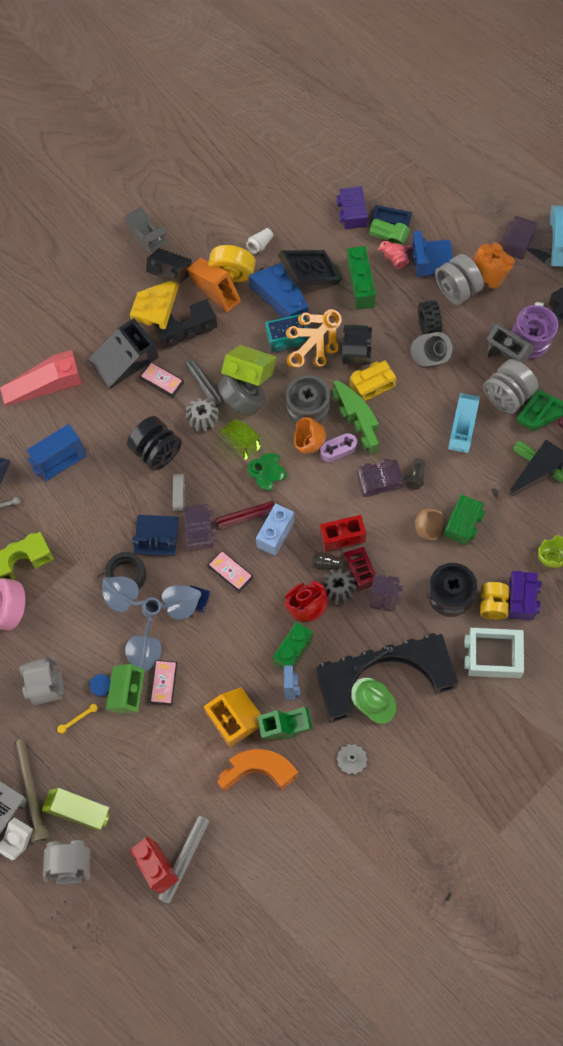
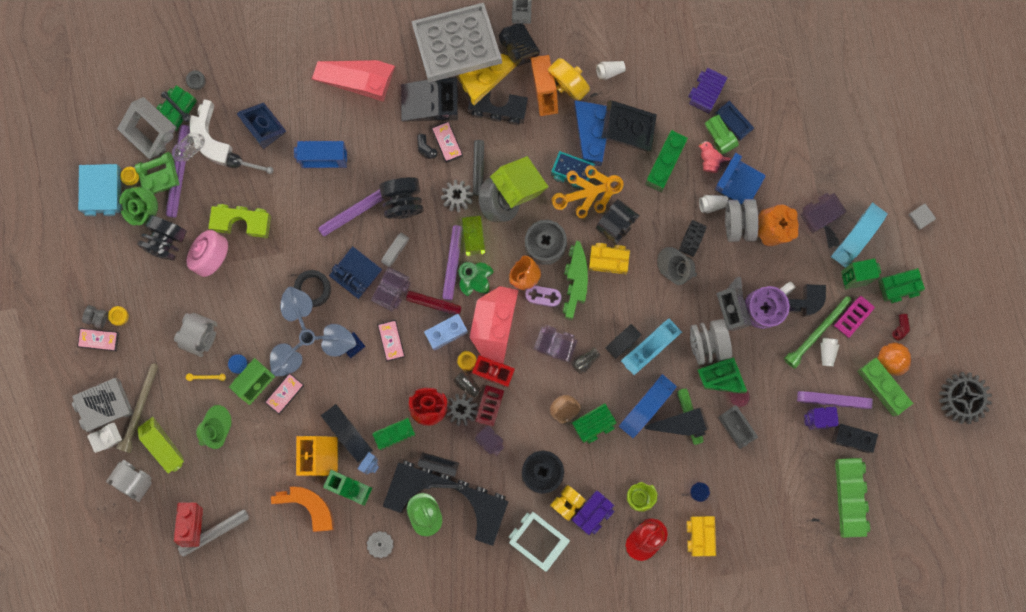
camera: 30 degrees right, 15 degrees up
none -> bright green piece [196,405,231,449]
none -> medium lavender axle [318,189,384,236]
none -> black slope [320,404,373,462]
none -> light grey plate [411,3,502,82]
none -> black arm [417,134,437,159]
none -> black tile [417,452,459,477]
none -> medium lavender axle [442,225,463,300]
none -> yellow tile [457,351,477,371]
none -> coral wedge [469,286,519,364]
none -> black tyre [605,324,642,359]
none -> blue arch [619,374,677,438]
none -> white cone [699,195,728,214]

